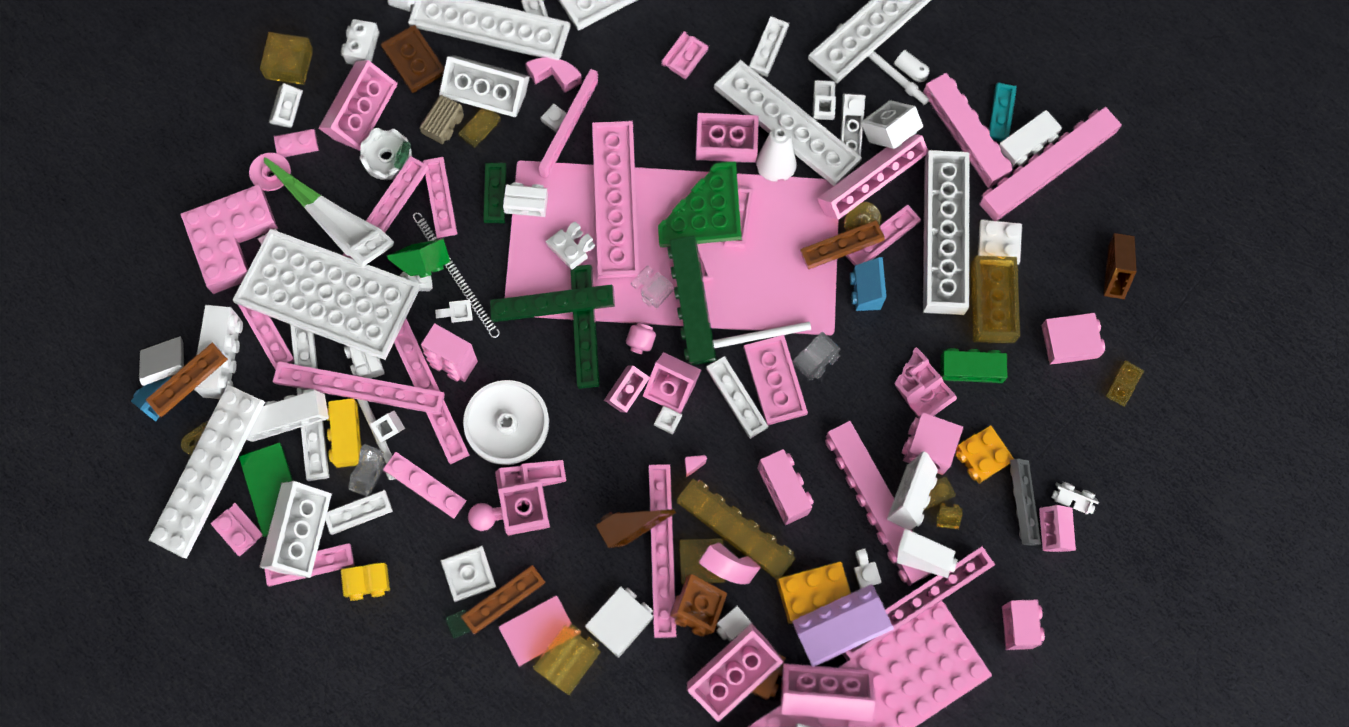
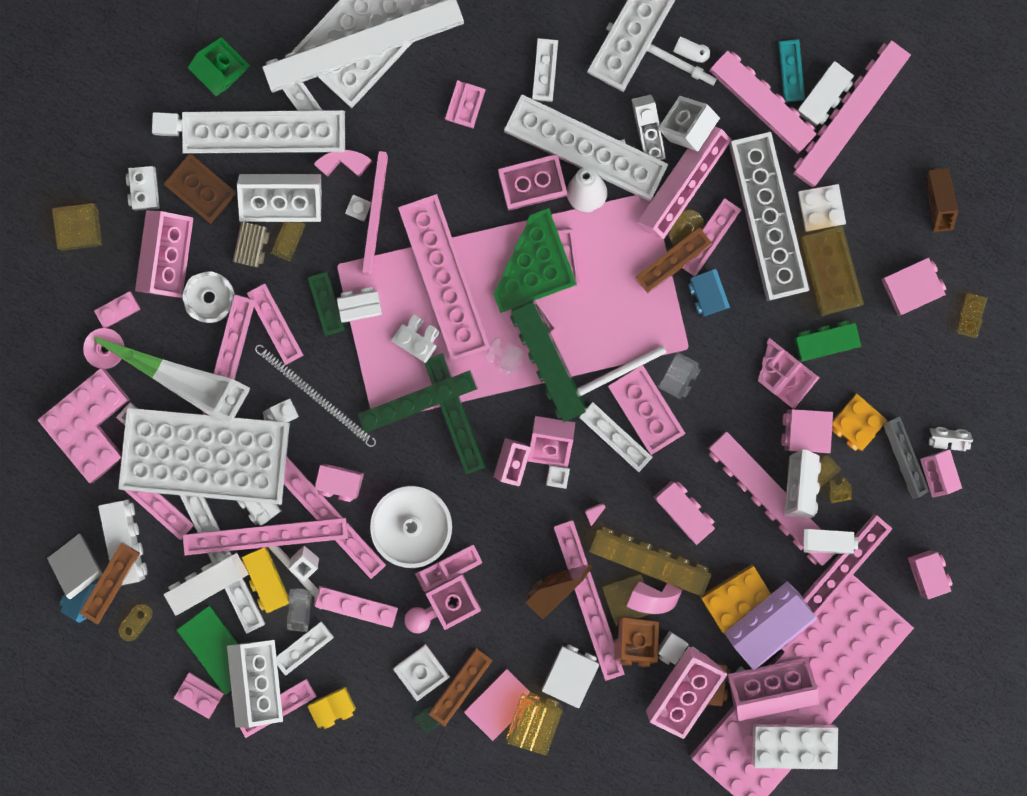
camera: 15 degrees left, 15 degrees up
white plate [149,384,265,558] -> none
white slope [269,83,302,128] -> none
green slope [387,239,450,278] -> none
clear green tile [394,140,411,170] -> none
white plate [435,300,473,323] -> none
bright pink head [626,323,656,354] -> none
white brick [812,80,836,120] -> none
white plate [853,549,882,589] -> none

